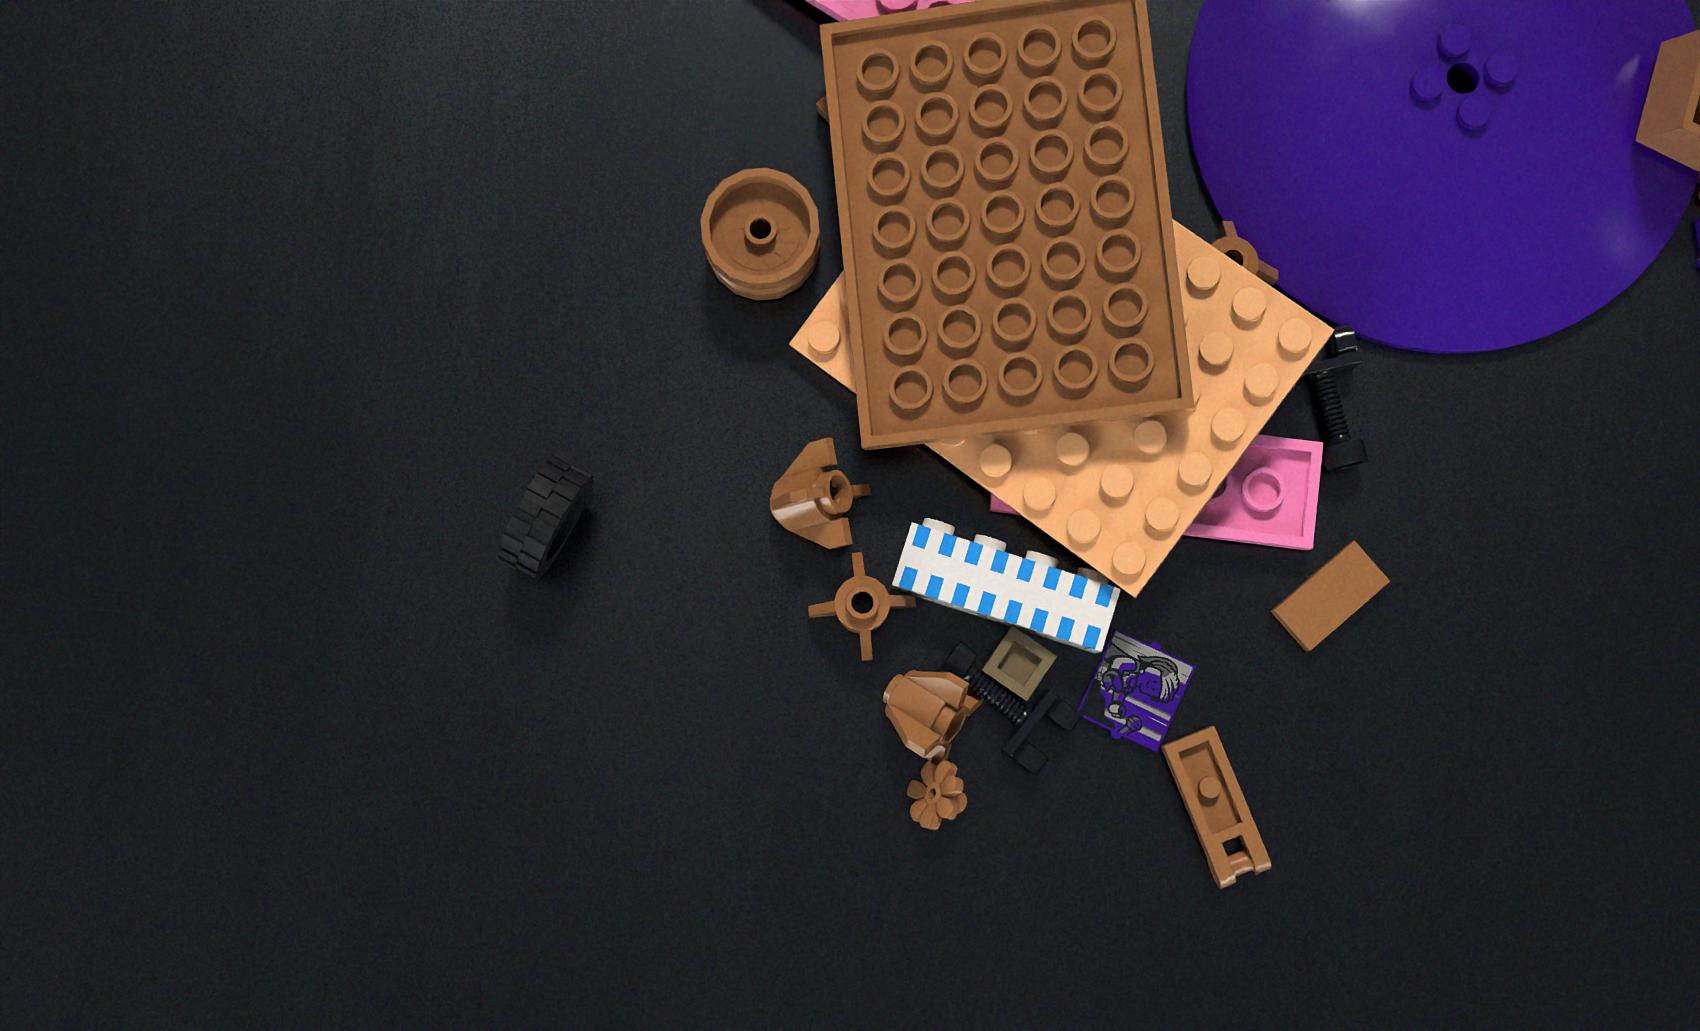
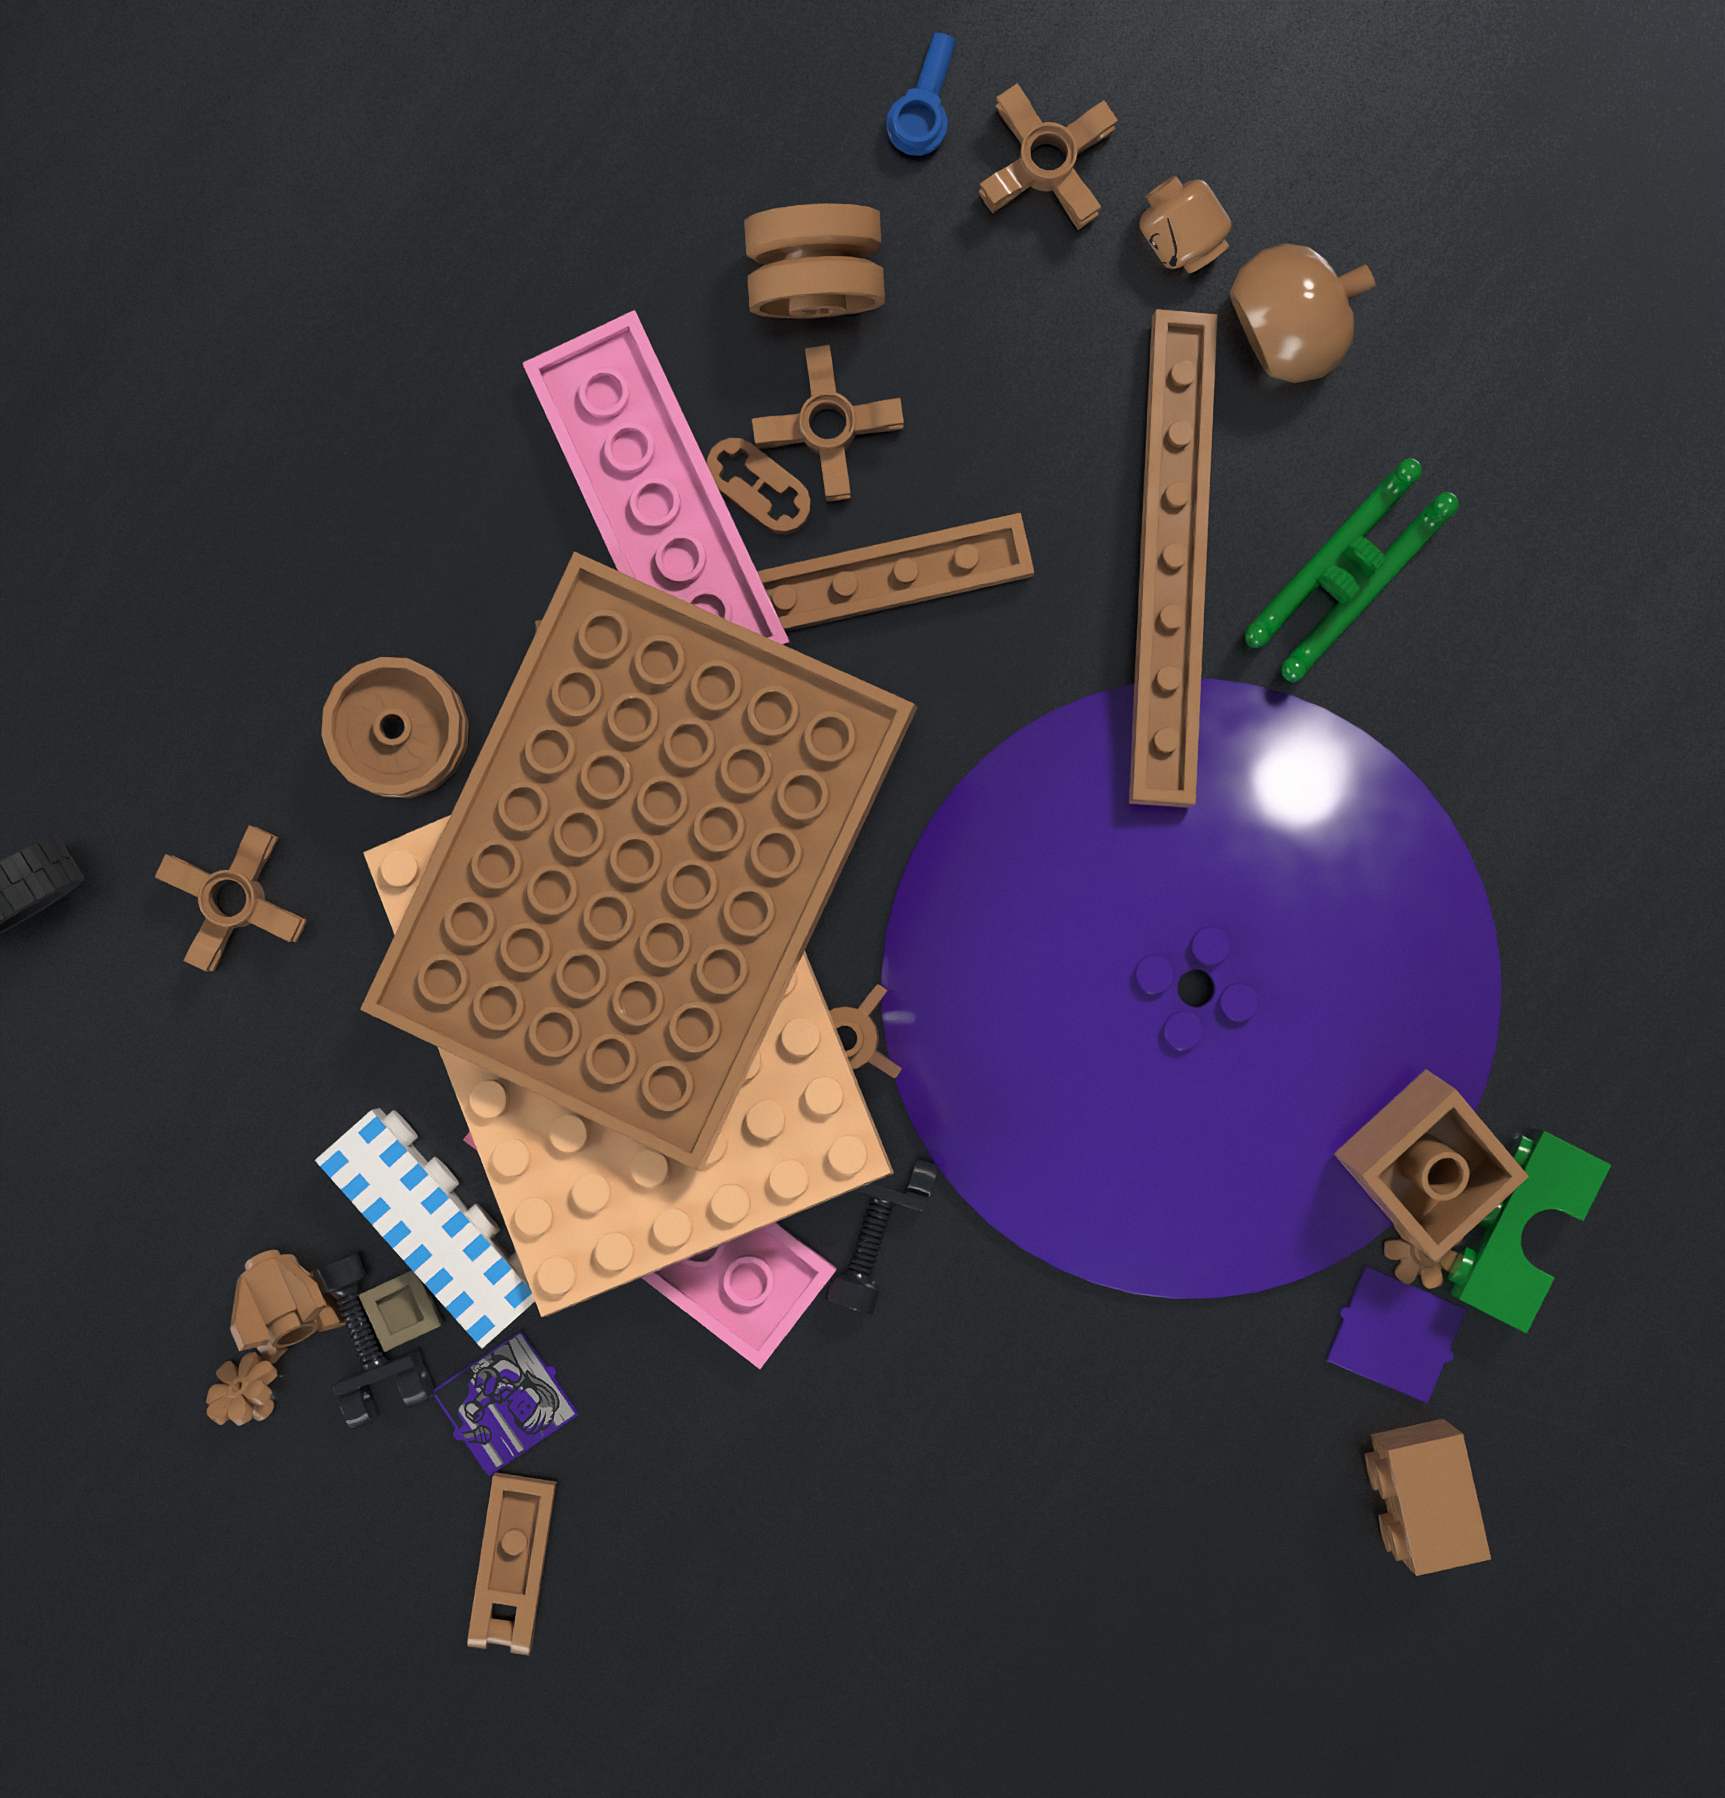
camera: 35 degrees right, 5 degrees up
medium nougat brick [770,438,871,549] -> none
medium nougat brick [808,552,916,661] -> none
medium nougat tile [1271,540,1390,652] -> none
none -> medium nougat pin [155,825,308,972]

